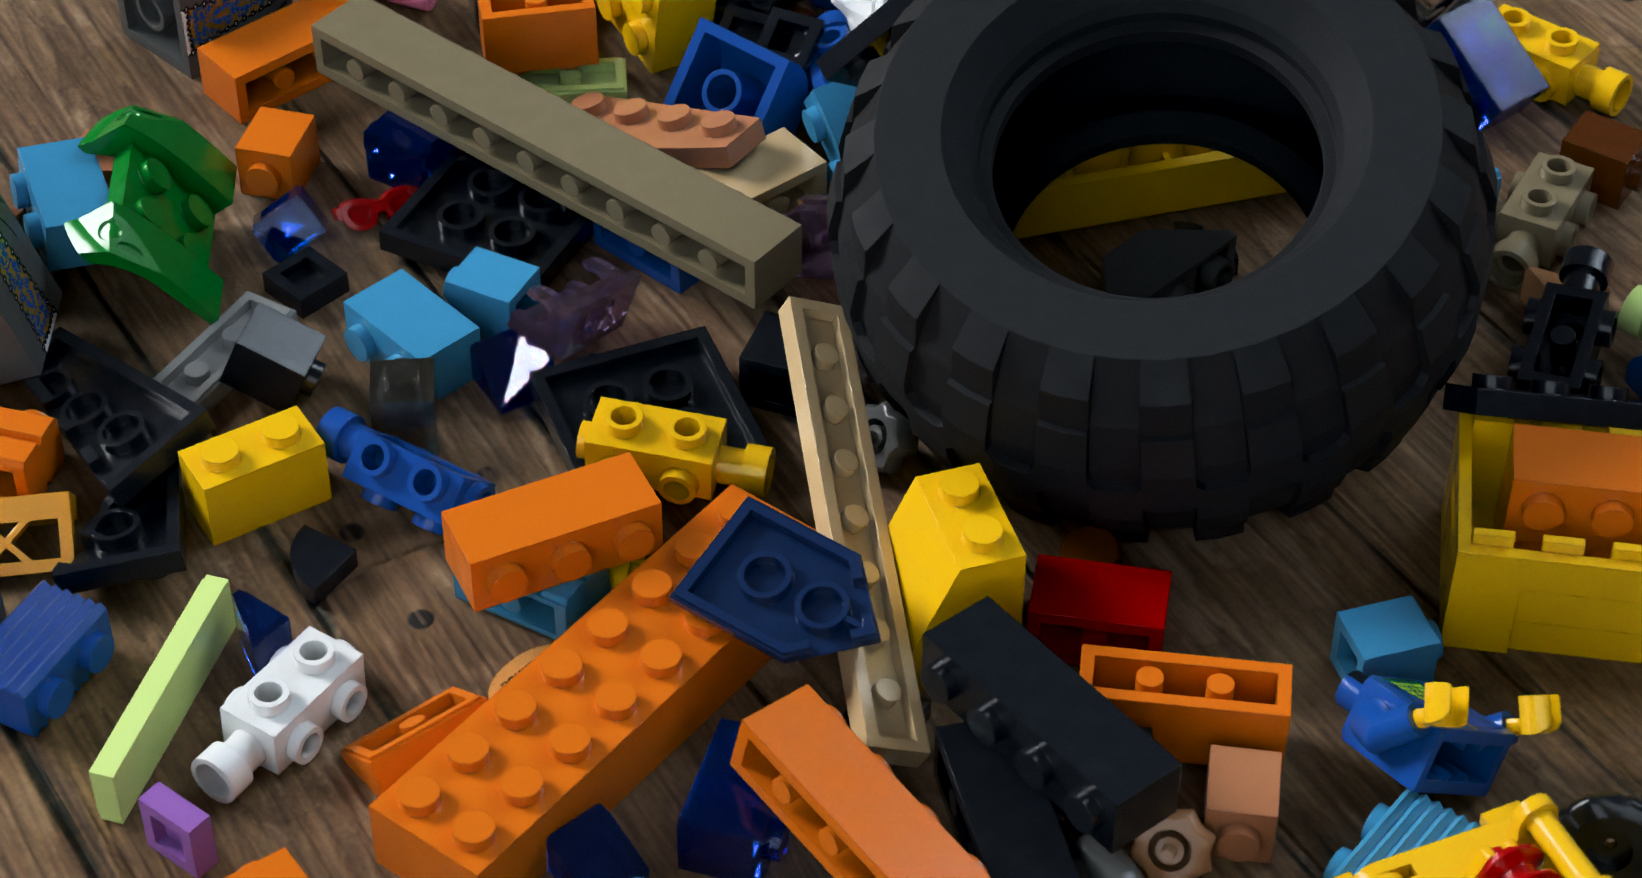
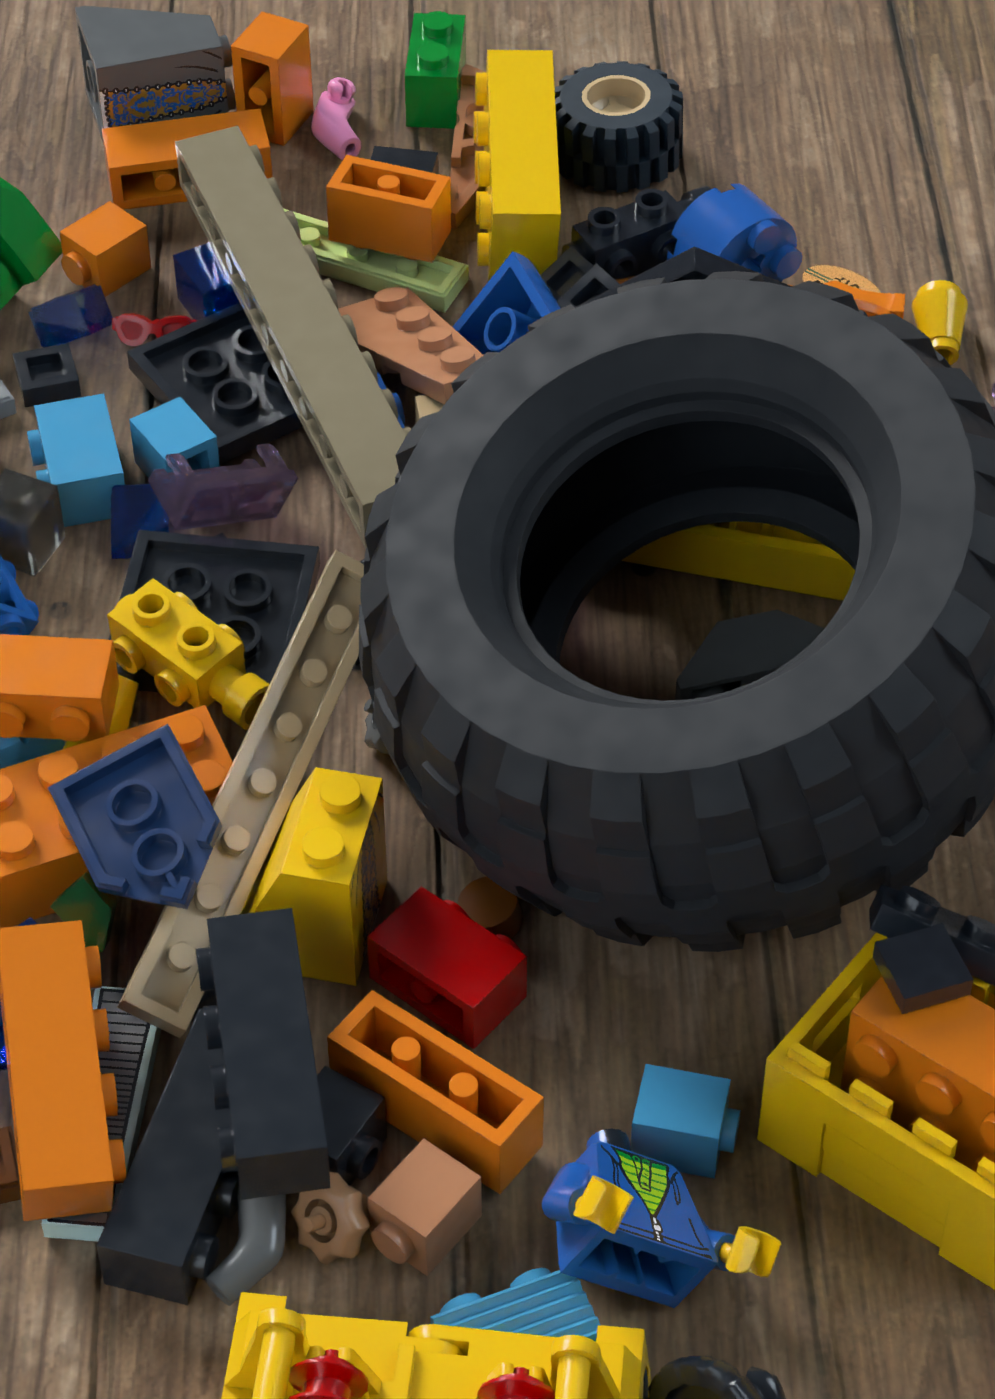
camera: 30 degrees right, 5 degrees up
none -> dark green piece [50,870,118,952]
none -> black tile [873,923,974,1014]

